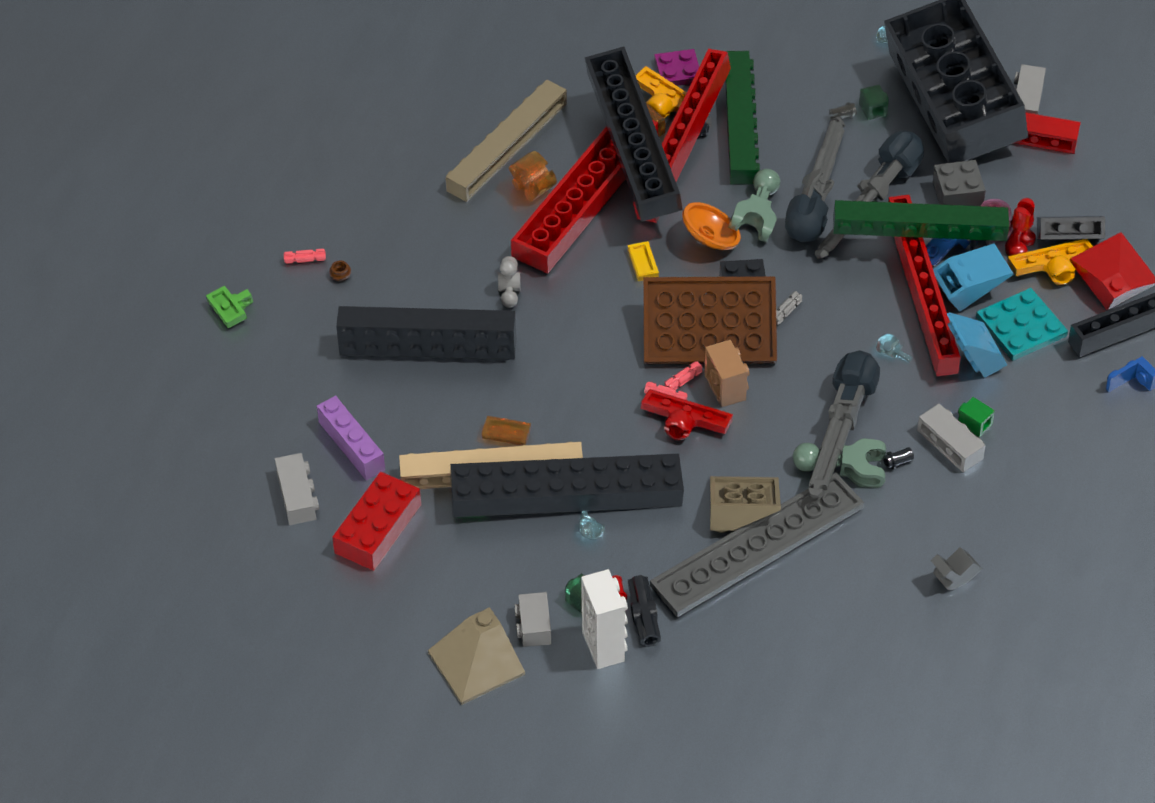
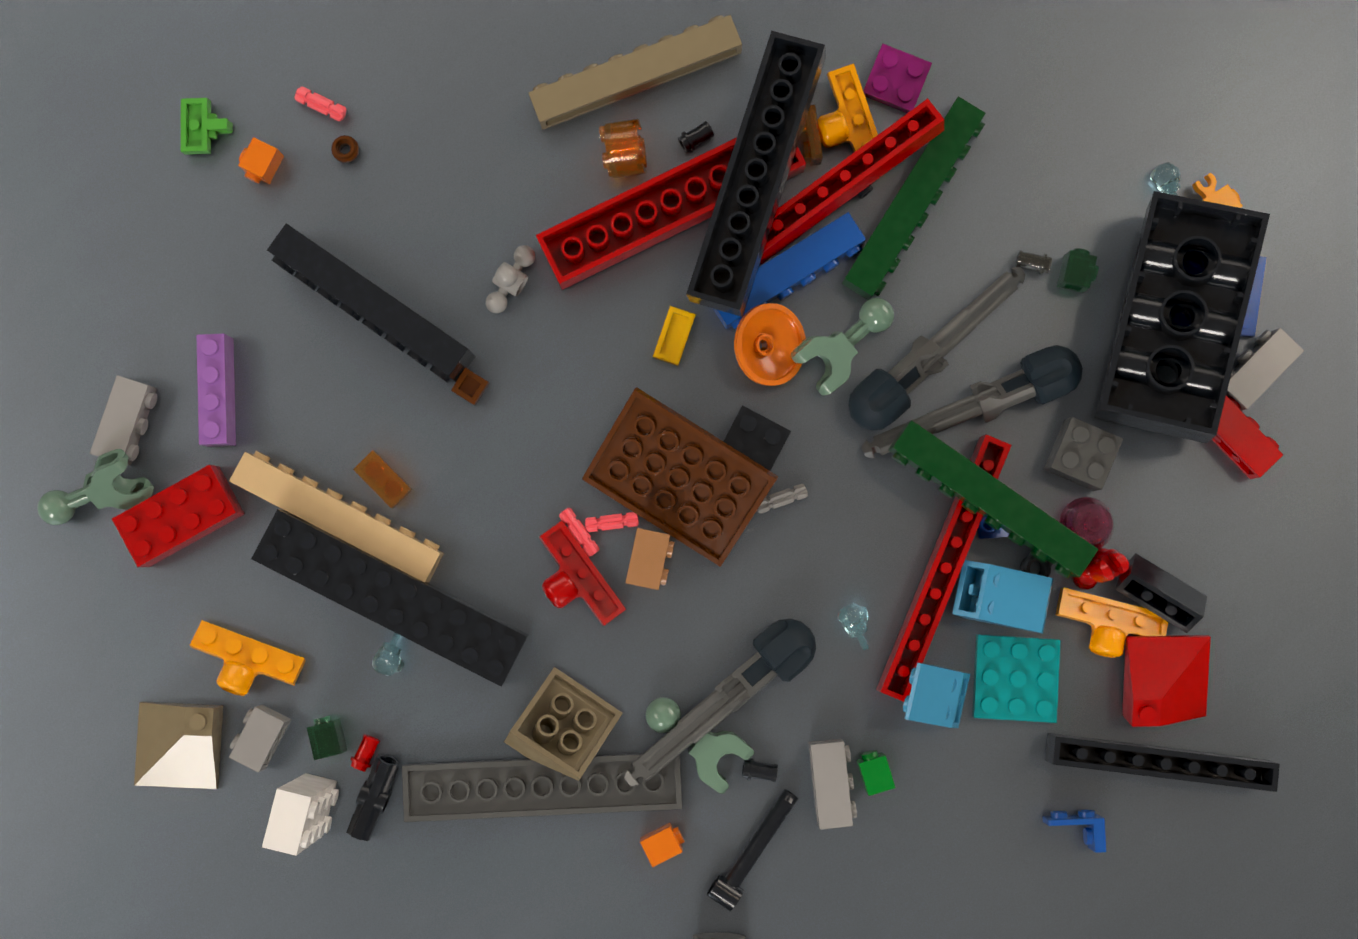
camera: 30 degrees right, 35 degrees up
none -> sand green piece [37,449,154,525]
none -> light orange plate [190,620,306,696]
none -> orange brick [238,137,284,184]
none -> reddish brown plate [451,367,490,406]
none -> orange brick [640,822,685,868]
none -> black pin [678,121,714,152]
none -> black piece [707,789,799,911]
none -> blue brick [713,212,866,329]

